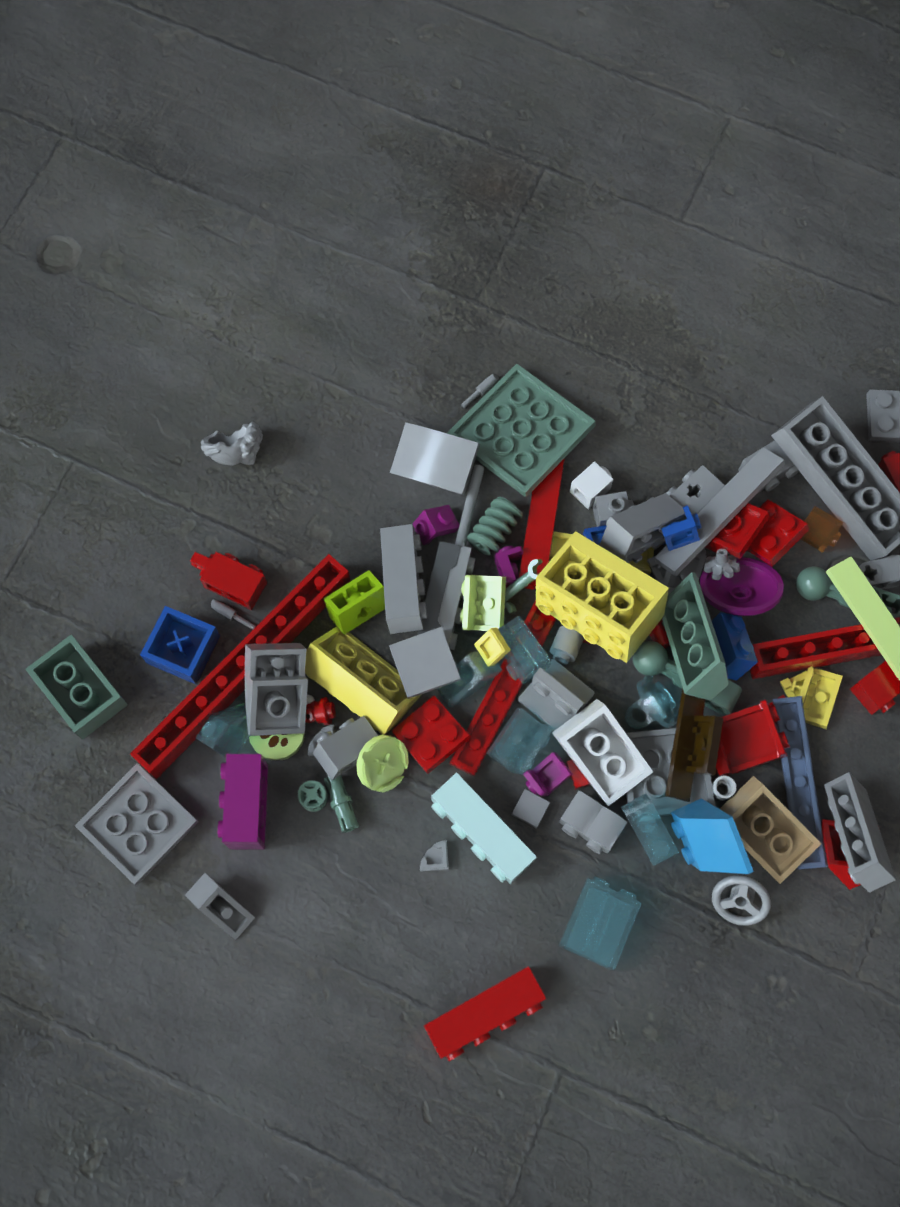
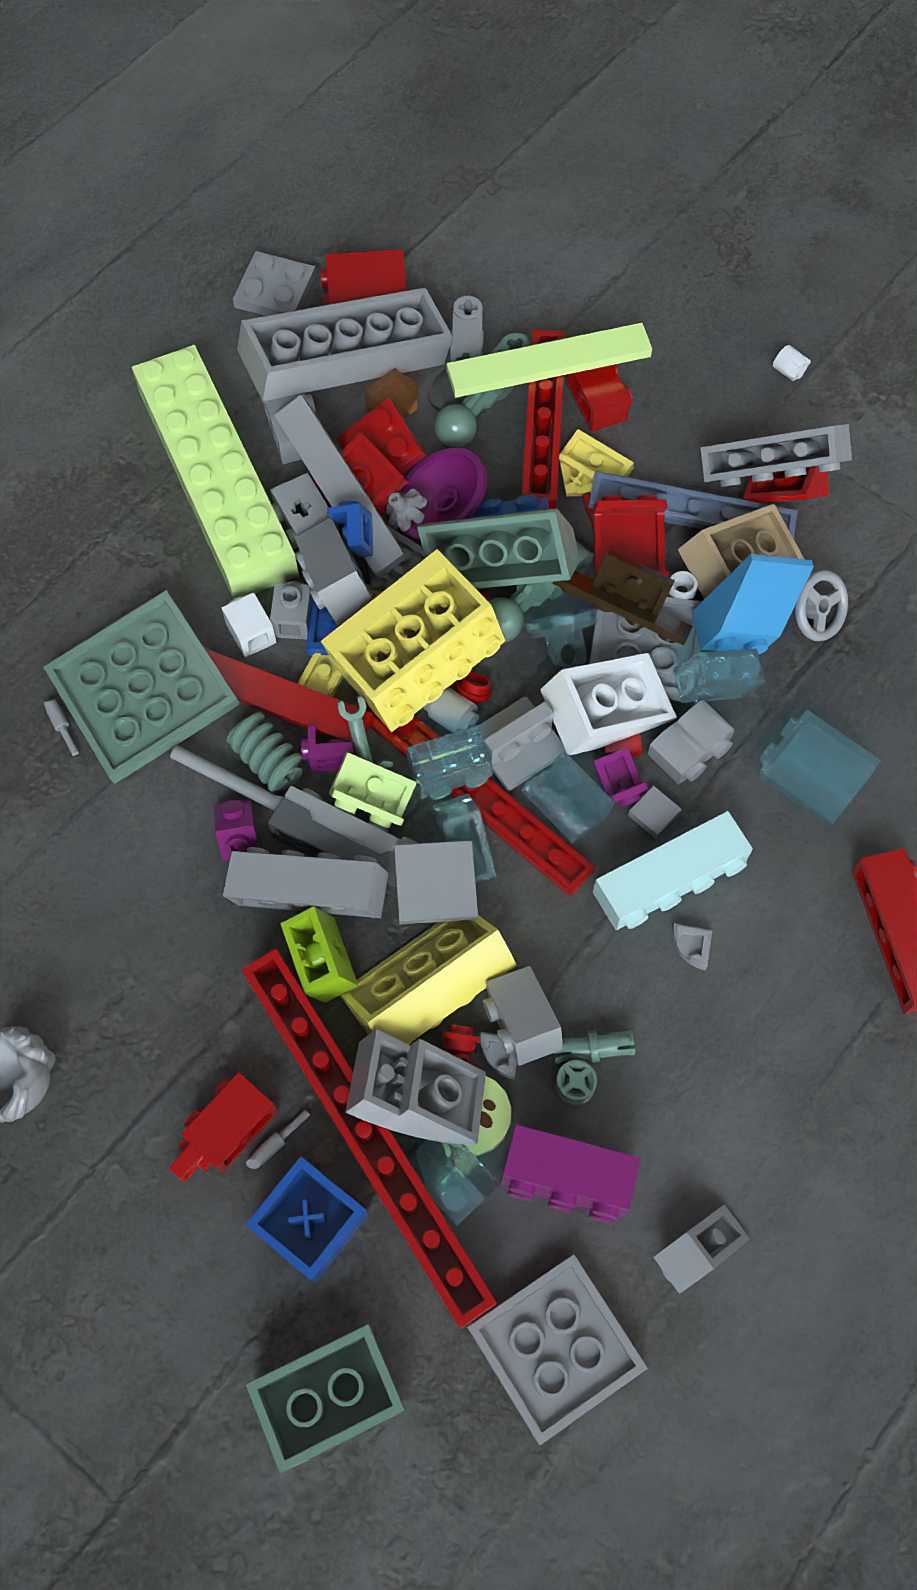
camera: 75 degrees left, 5 degrees down
yellowish green tile [357,734,409,792] -> none
light grey slope [390,422,480,496] -> none
red plate [392,695,471,774] -> none
light yellow tile [474,627,511,667] -> none
none -> yellowish green brick [132,345,299,599]
none -> red plate [456,672,492,704]

